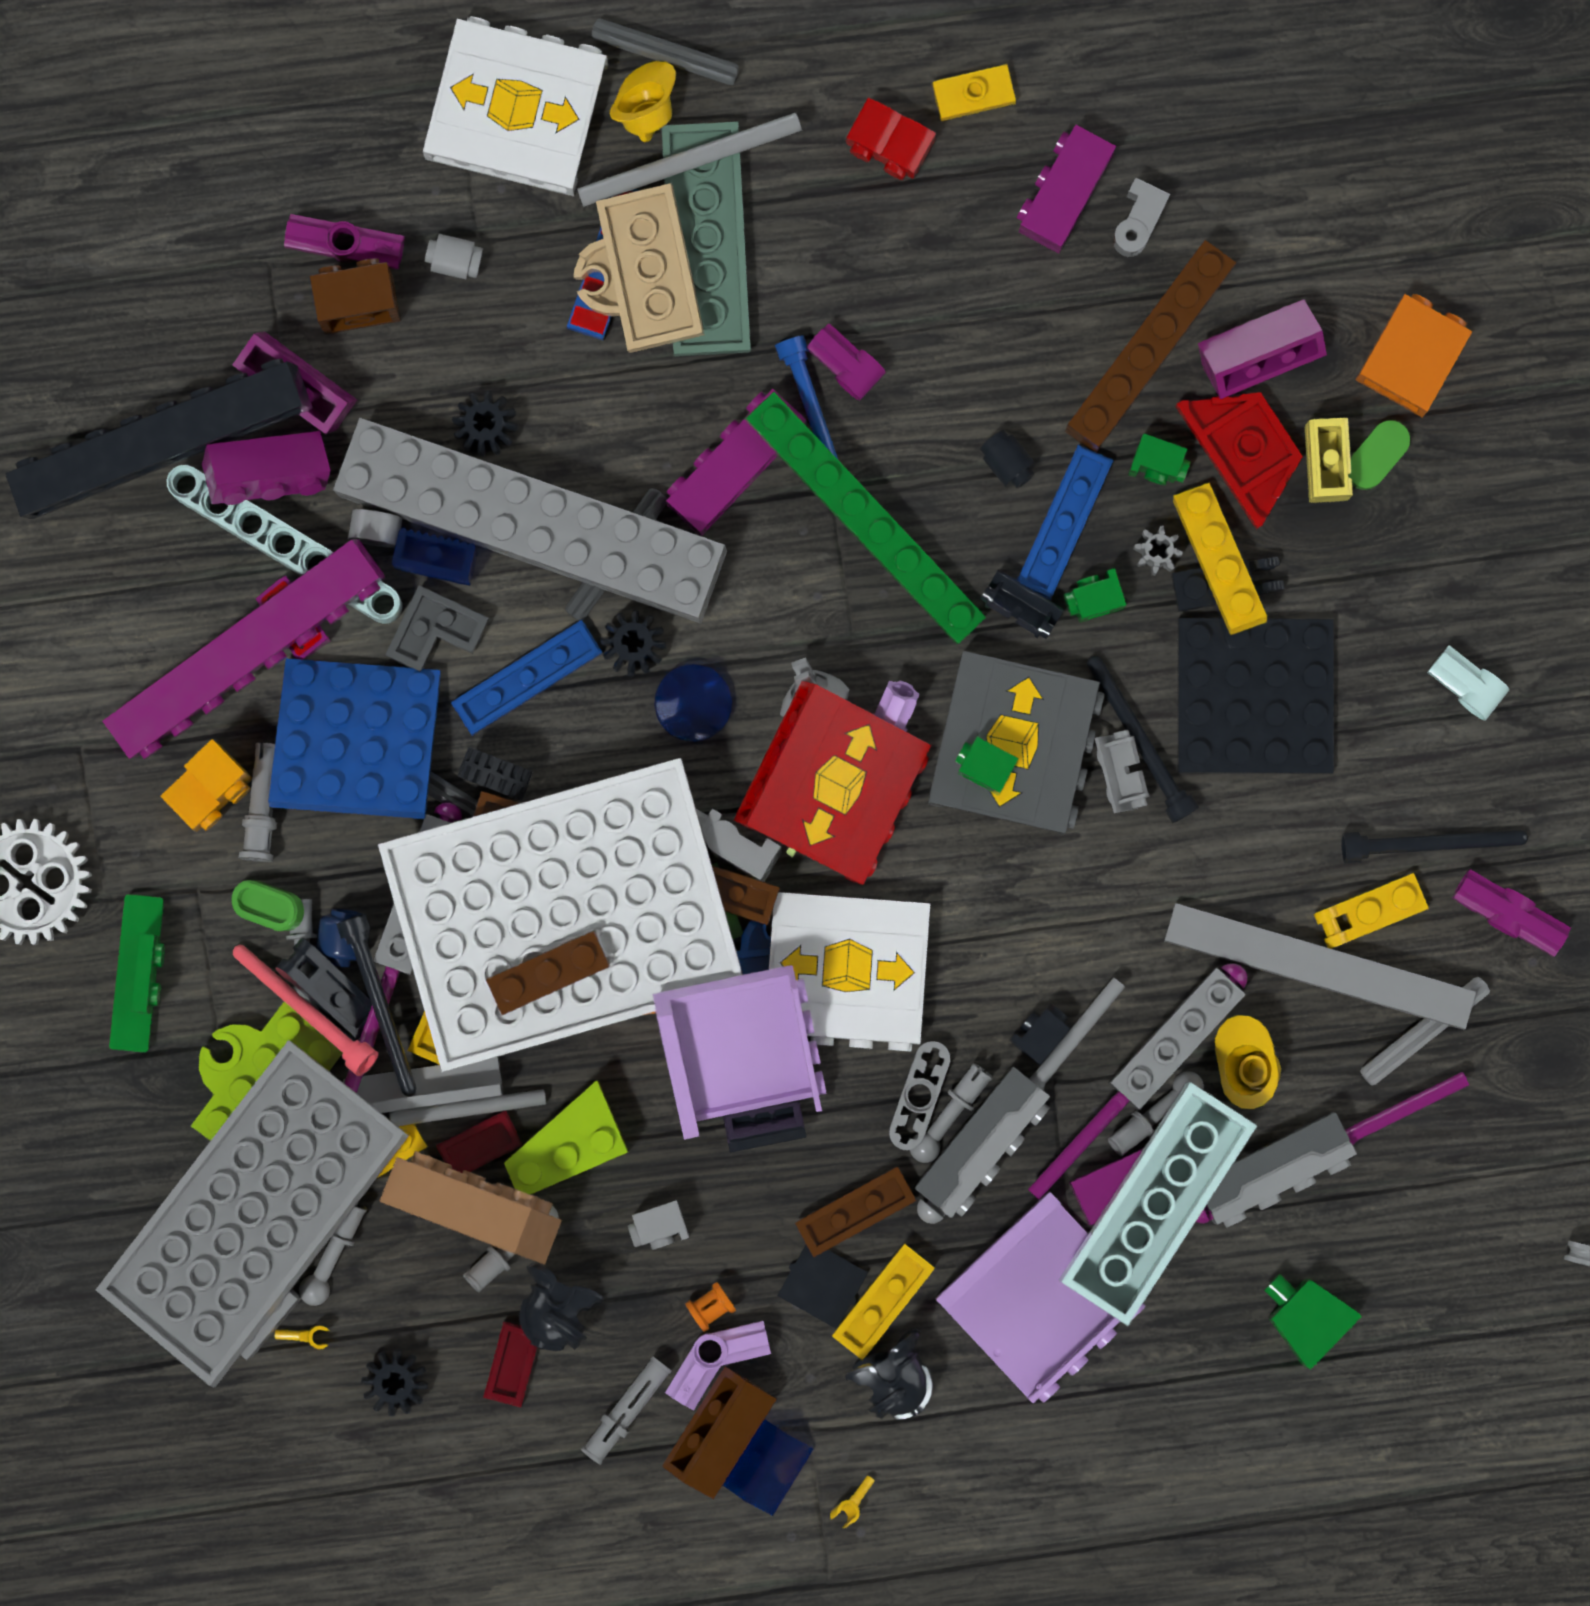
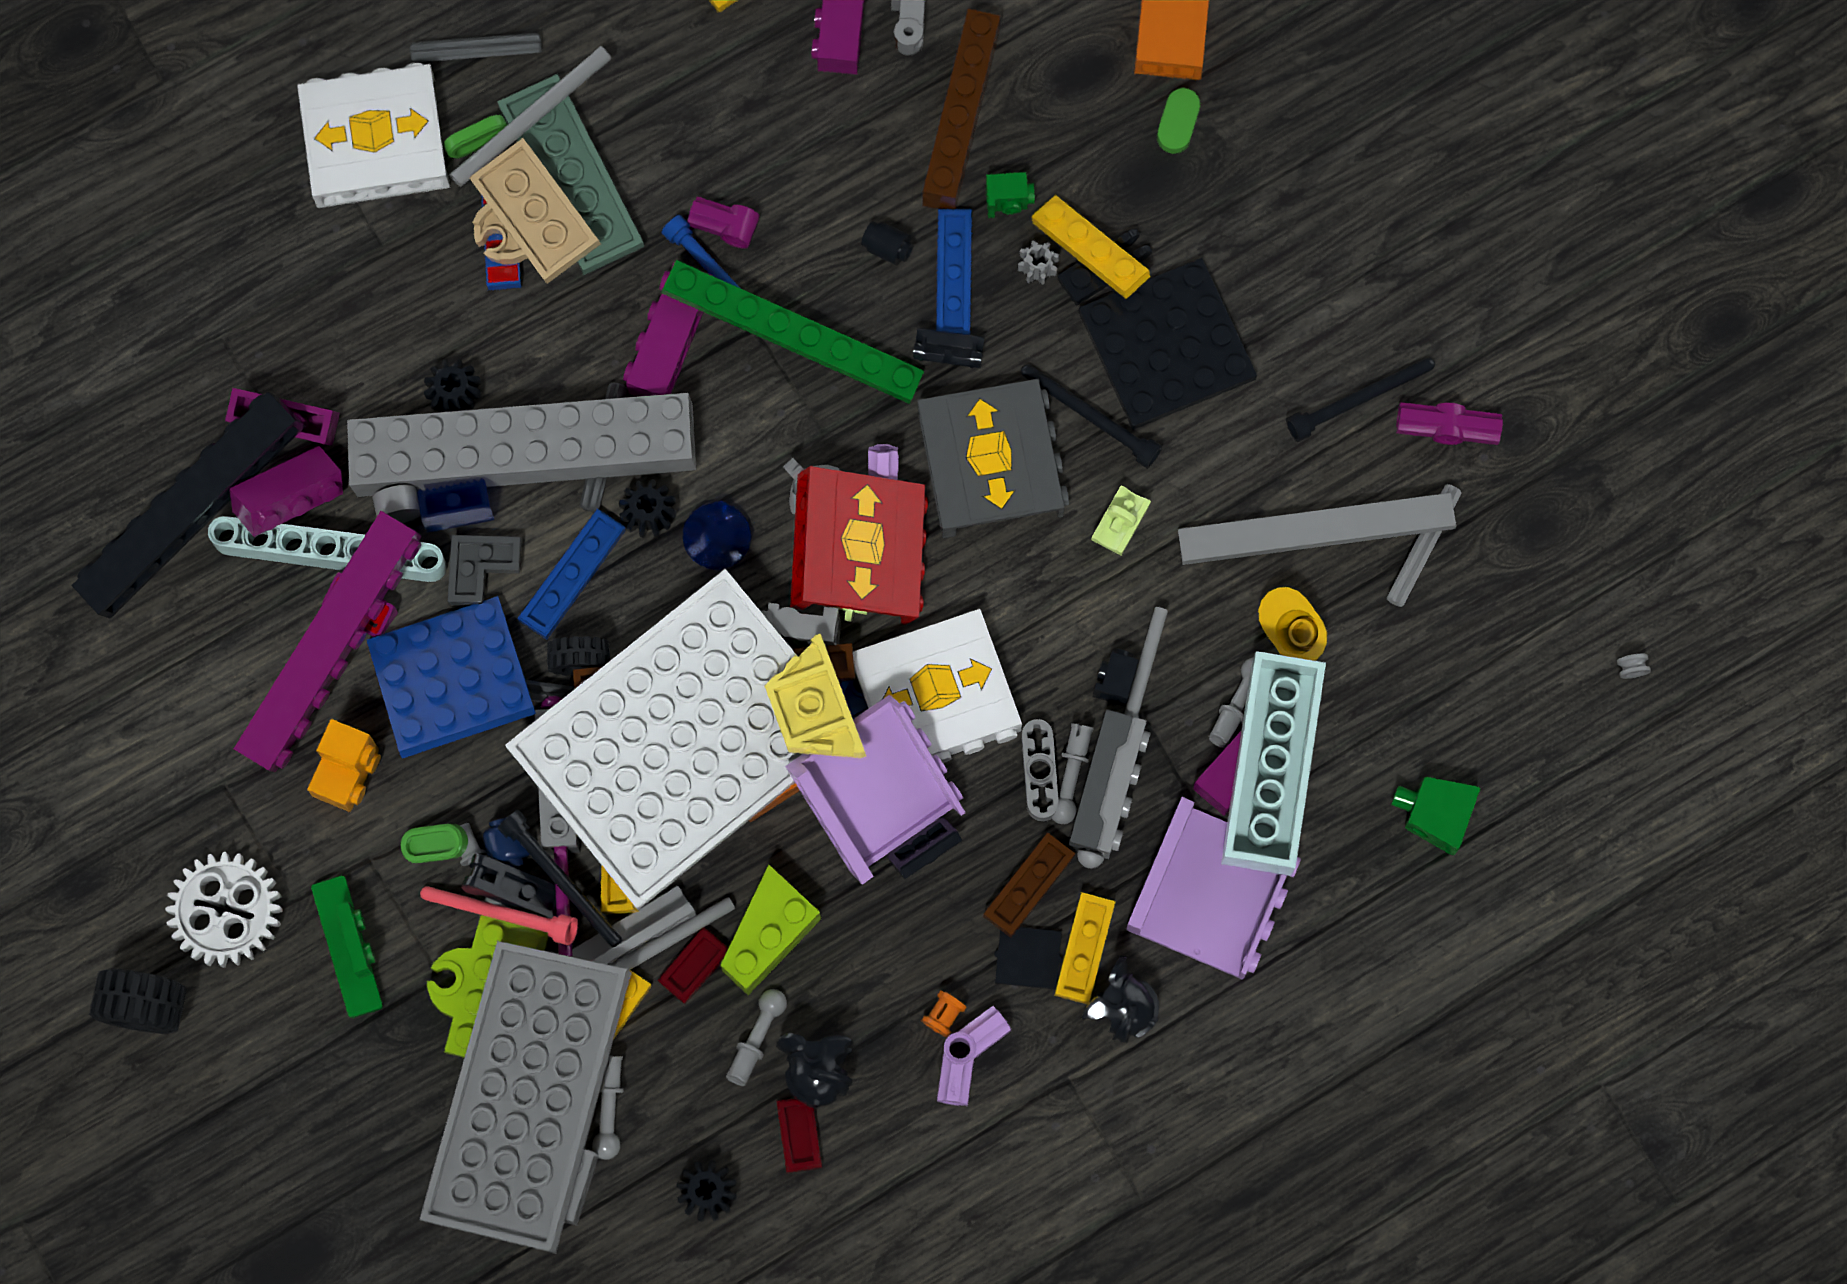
camera: 20 degrees left, 10 degrees down
light grey pin [238,743,277,862] -> none
yellow hand [275,1325,329,1349] -> none
magenta piece [284,214,405,270] -> none
reddish brown brick [310,259,401,335] -> none
medium nougat piece [380,1151,562,1264] -> none
light grey brick [425,234,483,280] -> none
reddish brown plate [486,931,611,1016] -> none
light grey pin [581,1356,672,1465] -> none
yellow piece [609,61,677,142] -> none
light grey brick [628,1200,690,1250] -> none
reddish brown brick [662,1366,777,1499] -> none
clear blue panel [723,1419,814,1516] -> none
yellow hand [830,1476,875,1529] -> none
red brick [846,98,936,180] -> none
green brick [955,737,1019,796] -> none
light grey piece [1028,964,1247,1200] -> none
green brick [1064,568,1126,623] -> none
light grey hinge [1095,730,1149,813] -> none
red wing [1175,392,1303,530] -> none
piece [1195,1072,1469,1228] -> none
magenta brick [1198,299,1327,399] -> none
light yellow brick [1305,418,1353,503] -> none
yellow plate [1313,873,1429,949] -> none
light aqua piece [1427,646,1509,721] -> none
none -> bright green tile [443,115,507,158]
none -> light yellow wing [764,634,866,758]
none -> yellowish green hips [1091,485,1151,556]

